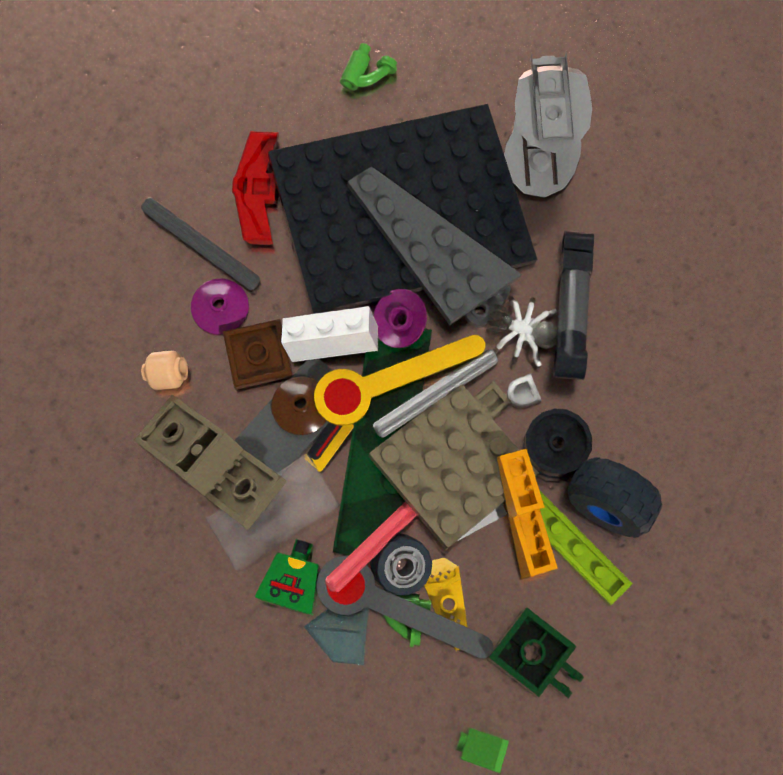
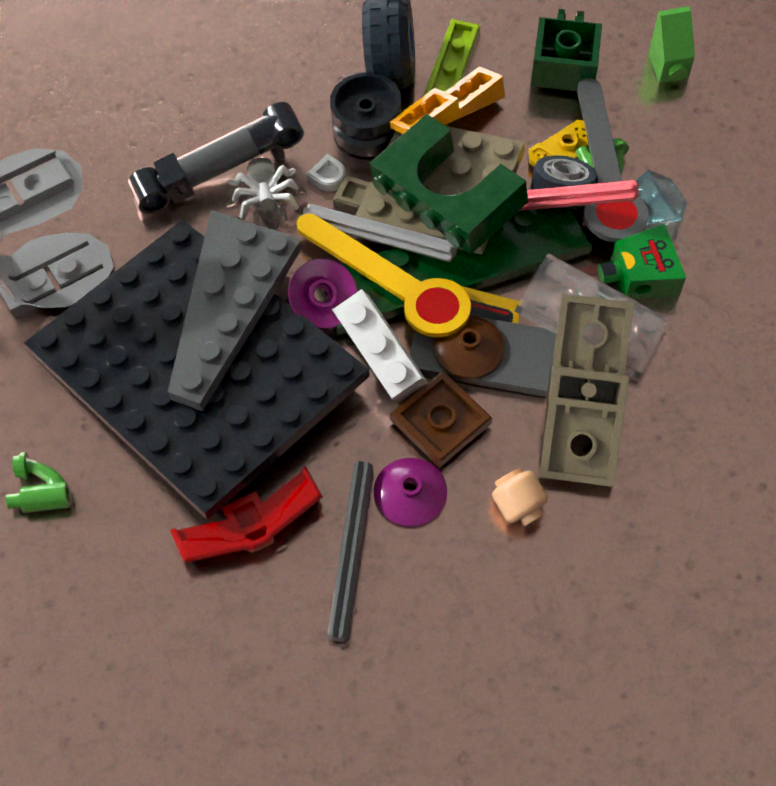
camera: 120 degrees left, 15 degrees down
none -> dark green arch [369,114,528,254]

